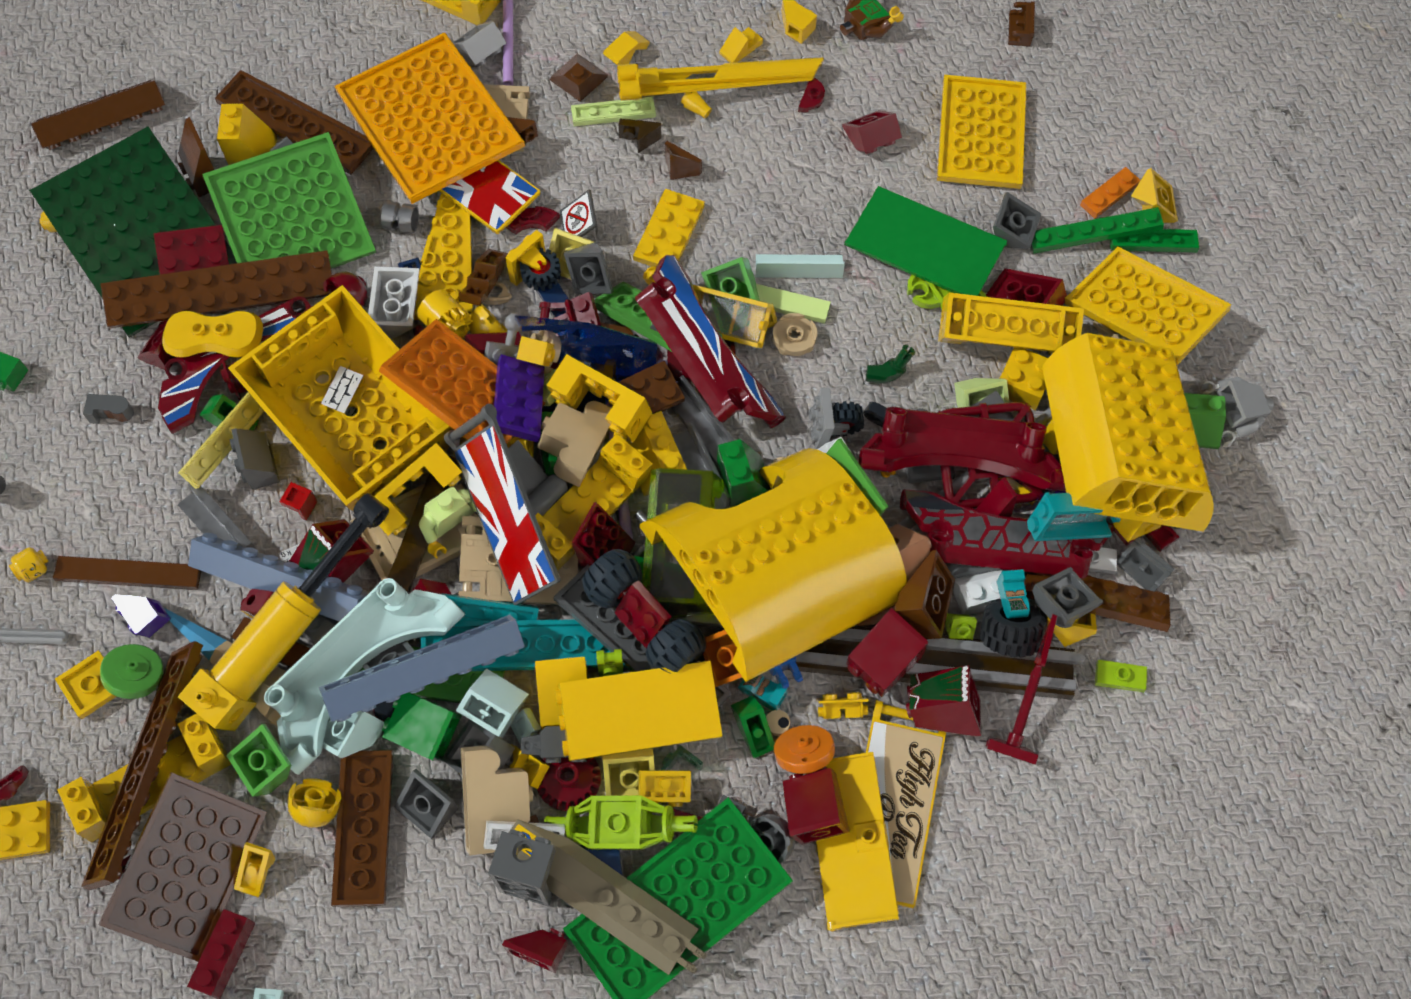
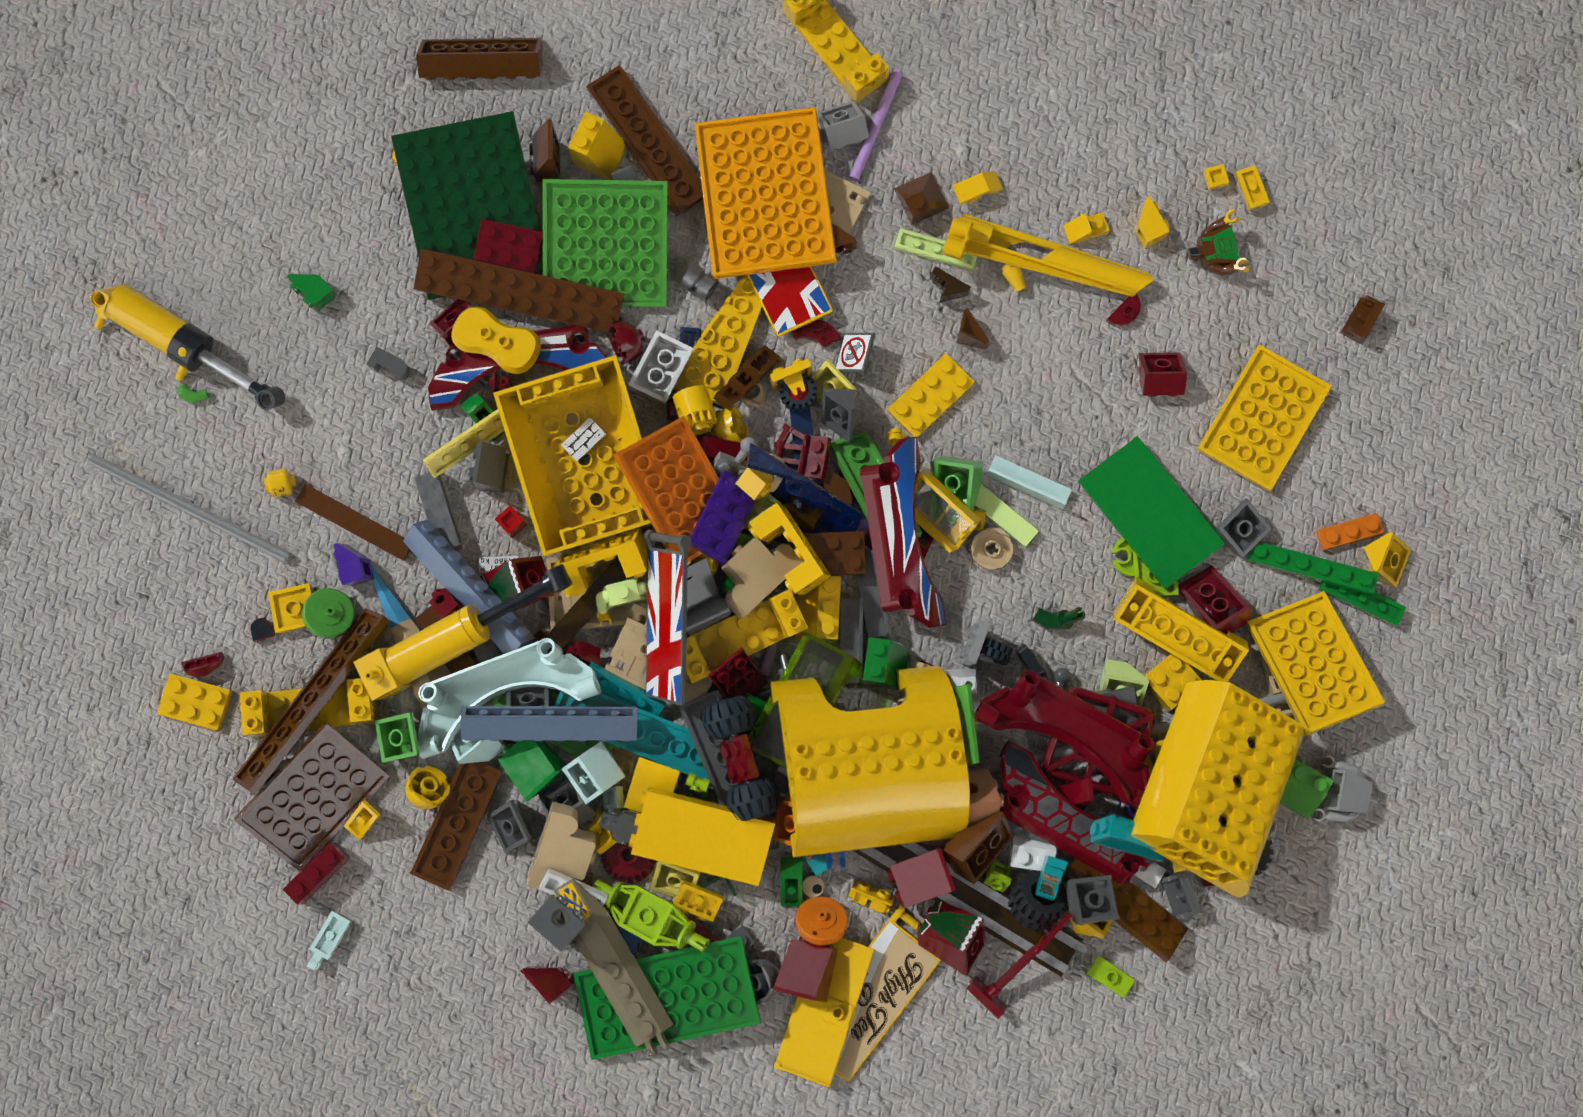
camera: 30 degrees right, 15 degrees up
none -> black tile [250,618,275,642]

